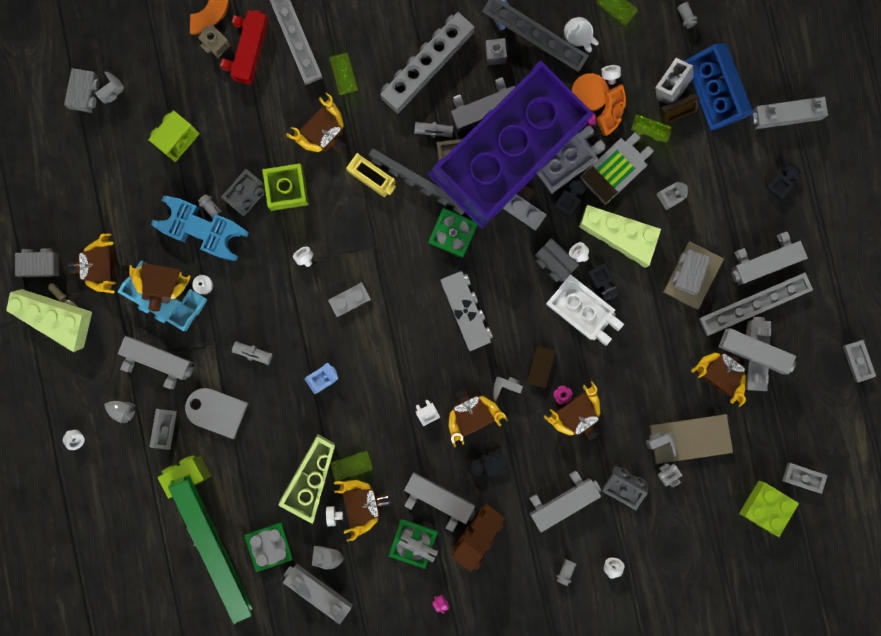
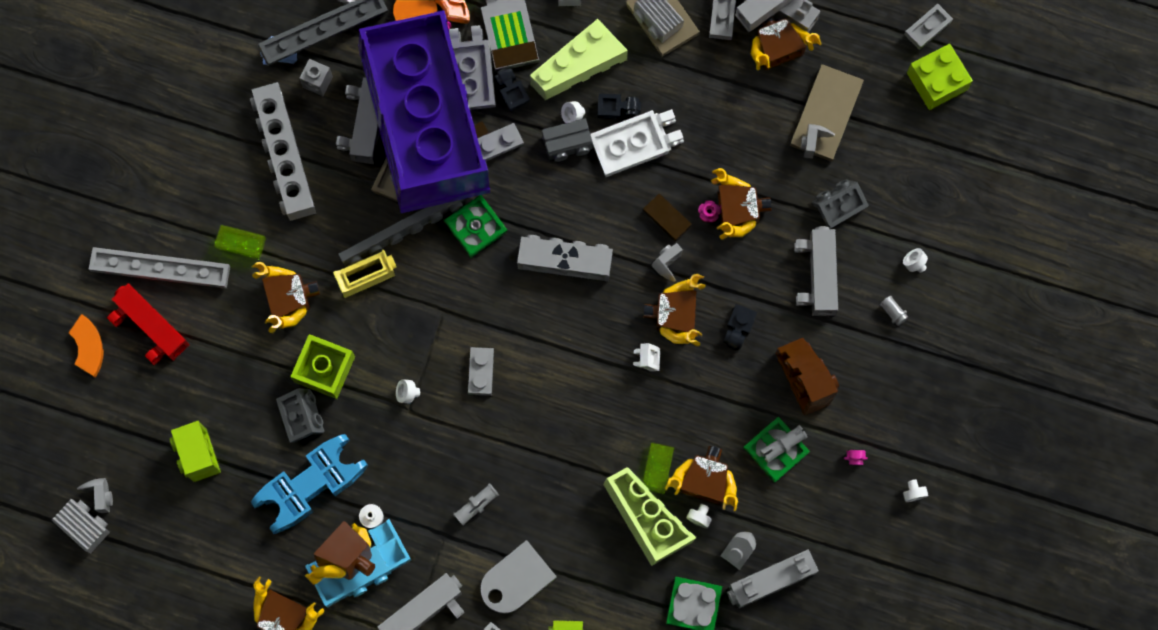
camera: 65 degrees left, 10 degrees down
dark tan brick [198,24,231,58] -> none
light grey pin [198,194,222,219] -> none
light blue bracket [305,363,338,394] -> none
light grey brick [404,472,476,532] -> none
light grey pin [414,122,453,138] -> none
light grey gear [658,463,682,488] -> none

